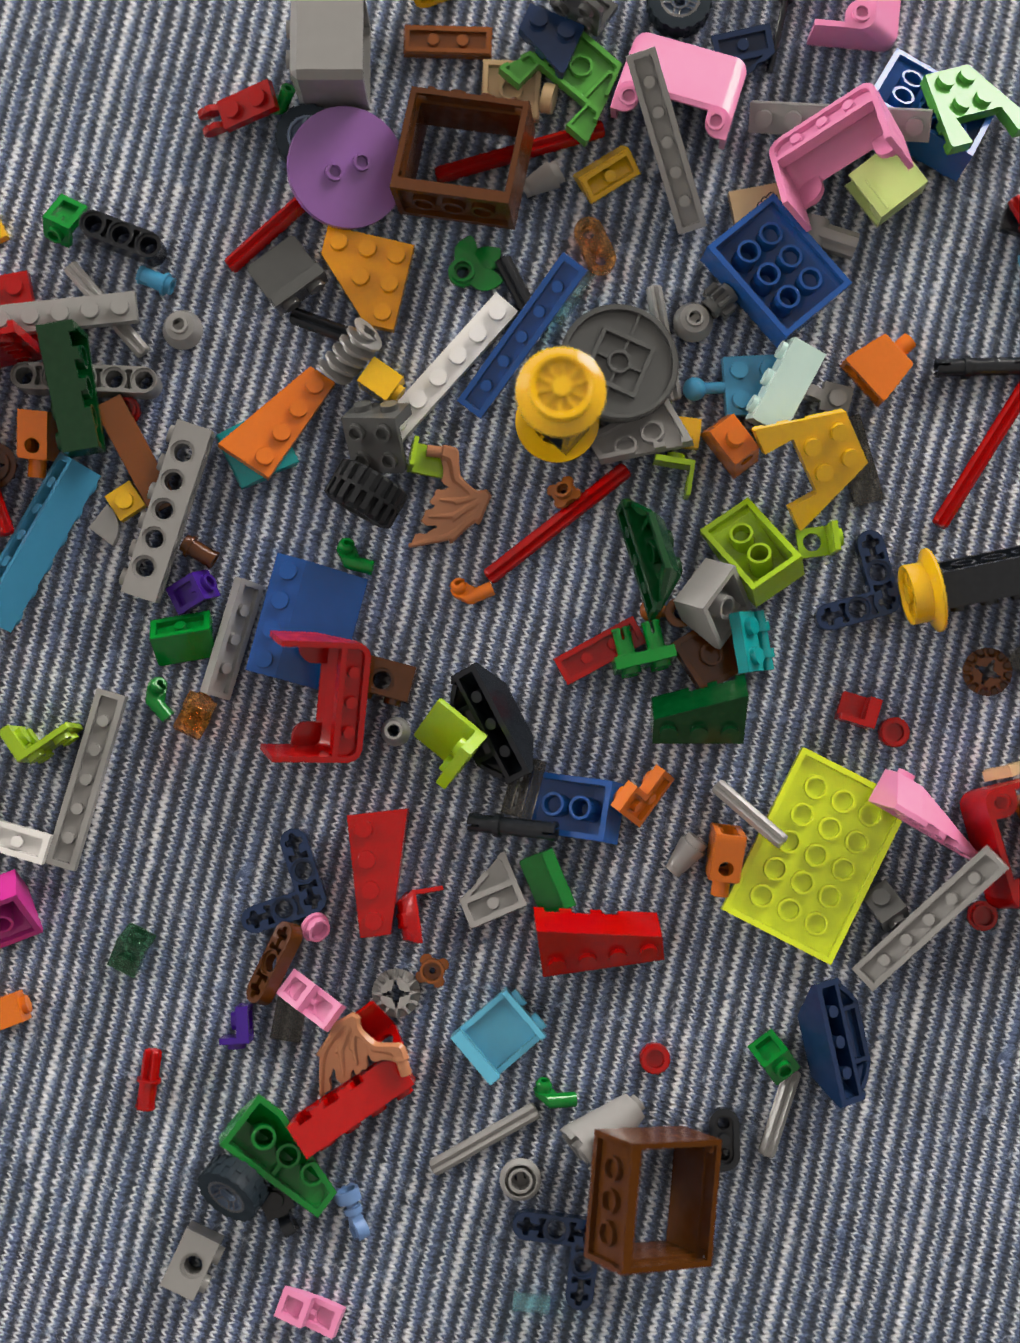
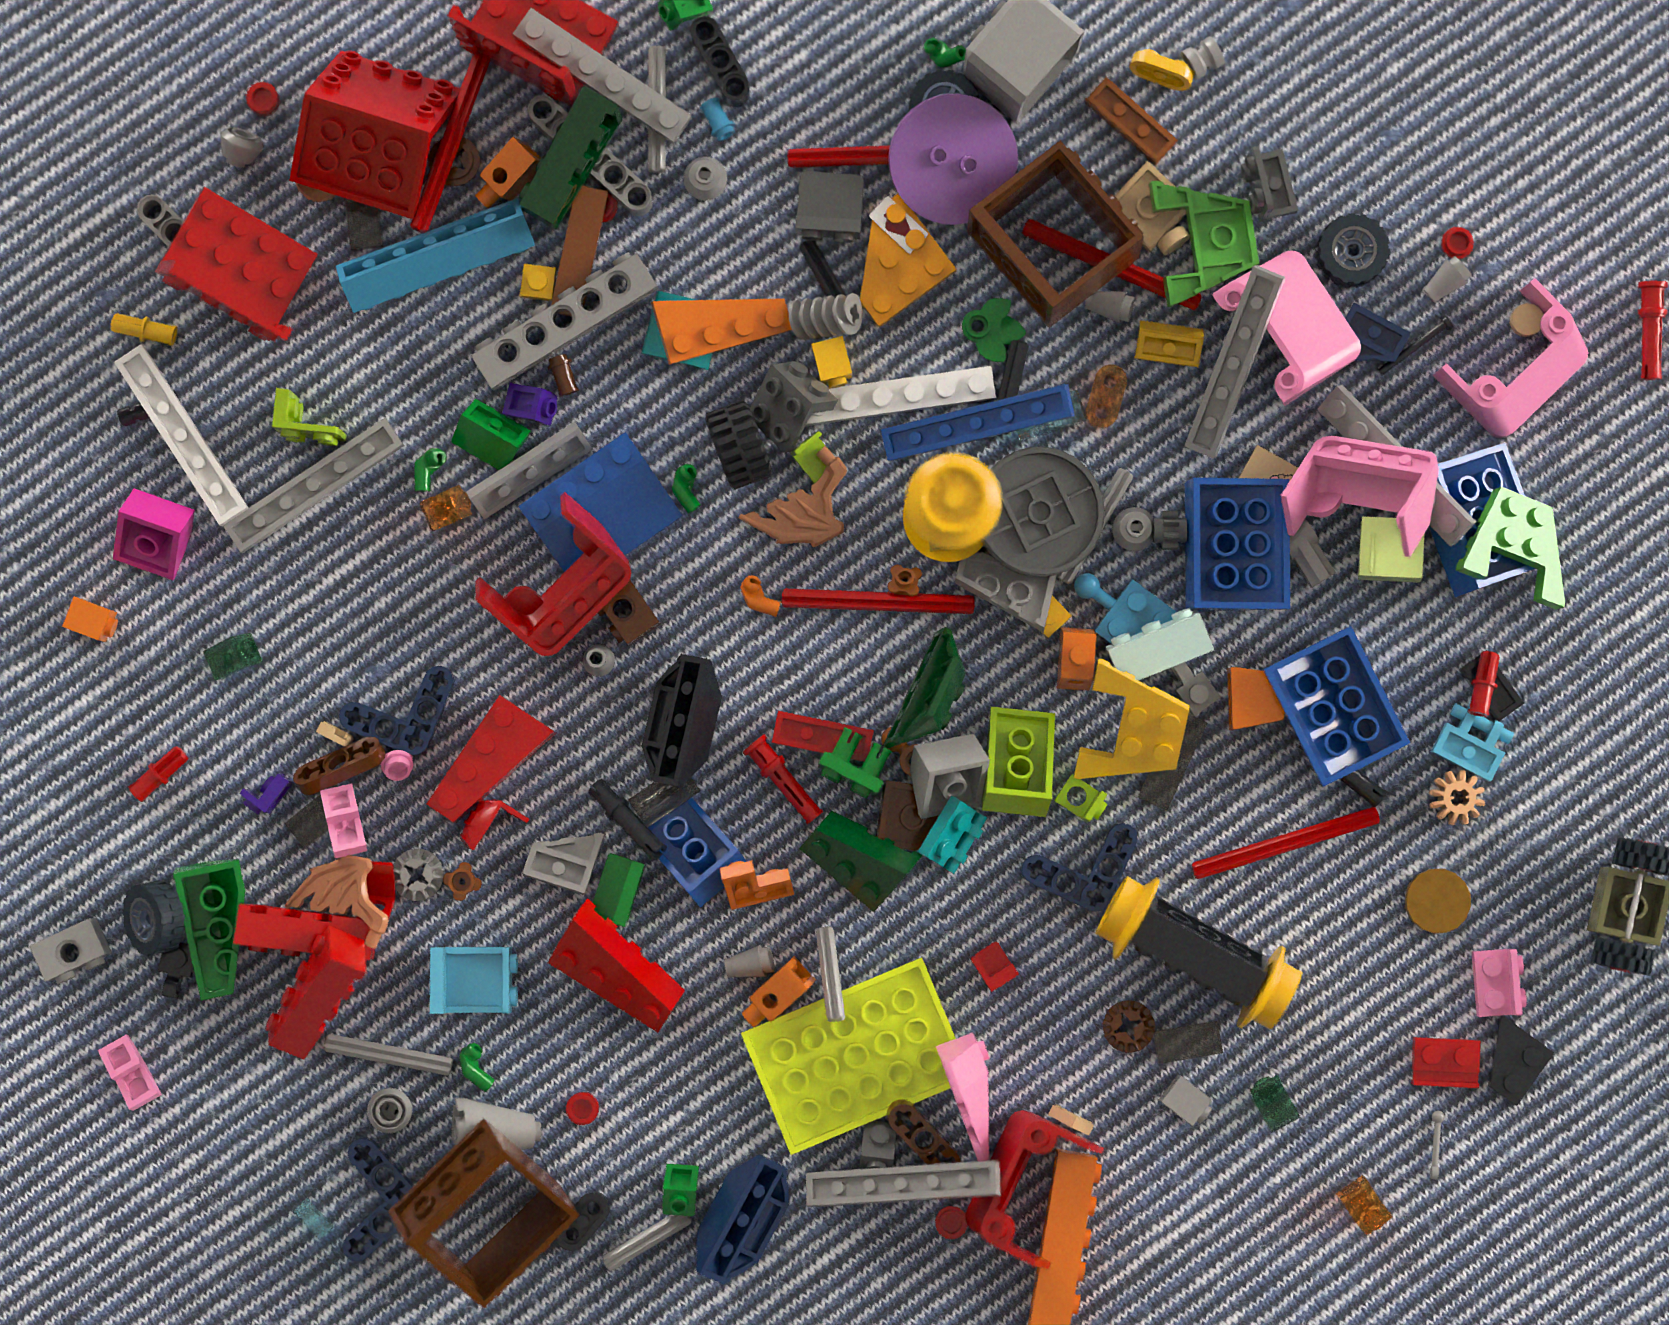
camera: 40 degrees right, 0 degrees up
light grey tile [88,504,120,547] -> none
red hinge [197,79,280,138] -> none
medium blue piece [334,1183,370,1241] -> none
lime bracket [414,698,488,790] -> none
dark blue wing [518,3,585,80] -> none
lime bracket [653,452,696,500] -> none
red tile [878,717,910,747] -> none
none -> red wedge [265,925,366,1060]
none -> tan tile [316,721,355,747]
none -> red pin [742,734,823,825]
none -> white sticker [869,196,928,254]
none -> reddish brown beam [887,1099,961,1165]
none -> blue slope [1263,626,1410,787]

